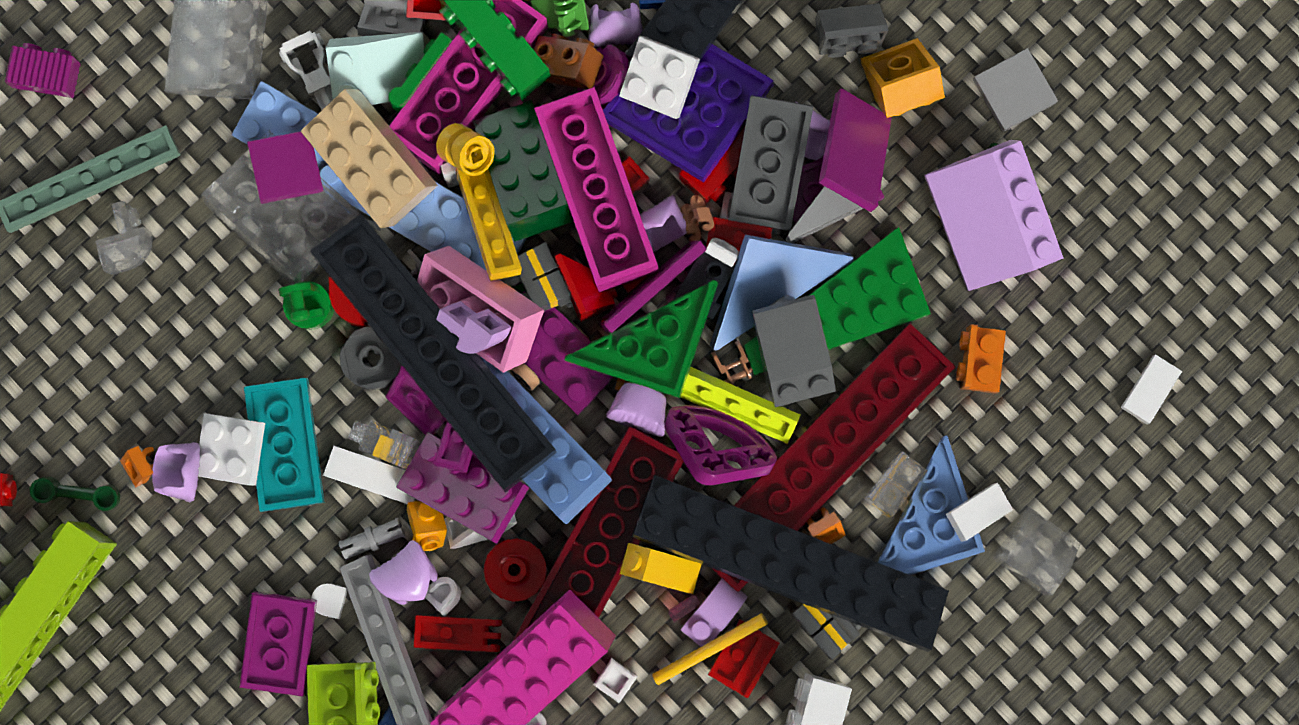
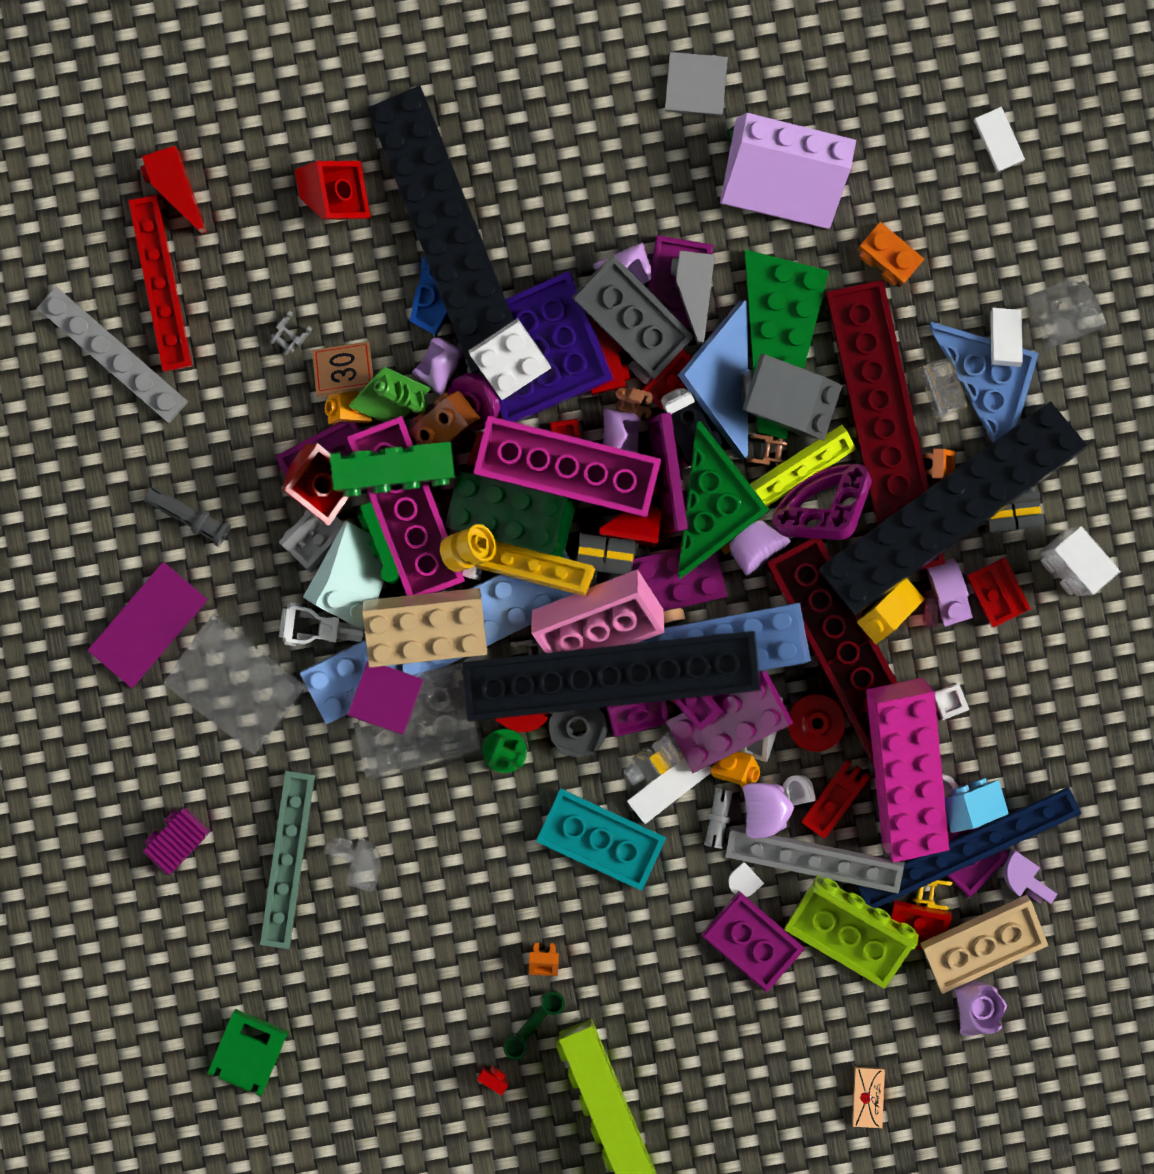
camera: 55 degrees left, 5 degrees up
lavender hair [152,442,201,502] -> none
white plate [198,413,265,485] -> none
lavender brick [436,301,511,354] -> none
yellow bar [652,613,768,685] -> none
dark grey slope [815,3,888,58] -> none
magenta tile [819,88,892,212] -> none
light orange slope [860,38,945,118] -> none

